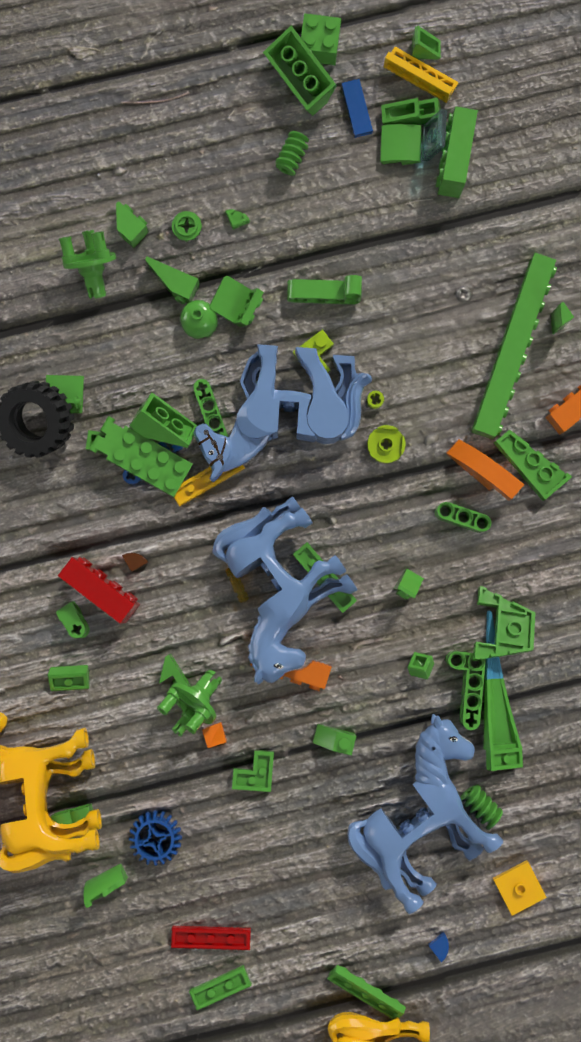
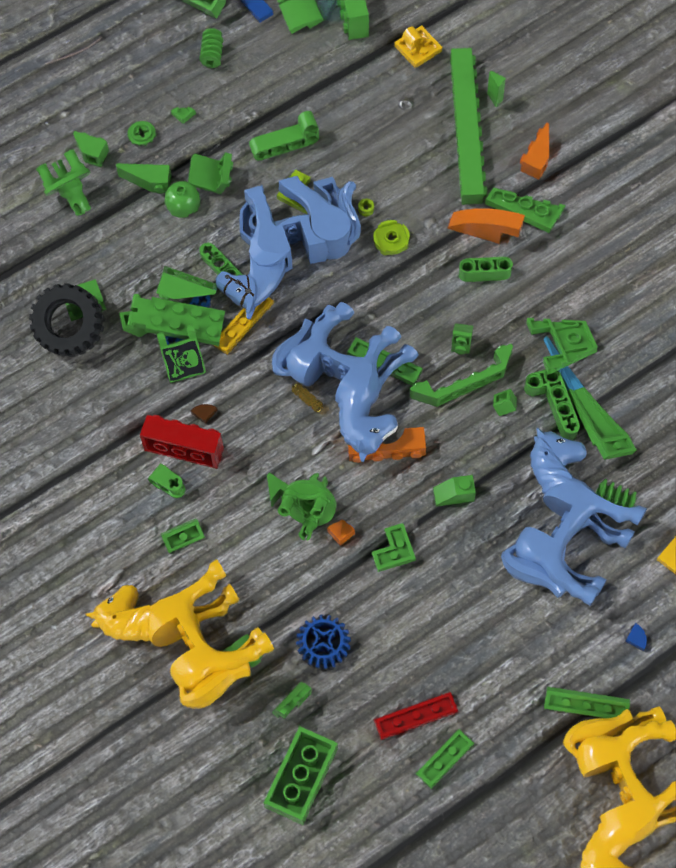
camera: 20 degrees left, 20 degrees down
none -> flag [157,324,206,383]
none -> bright green brick [263,726,338,825]
none -> yellow plate [394,25,443,68]
none -> bright green slope [410,343,513,407]

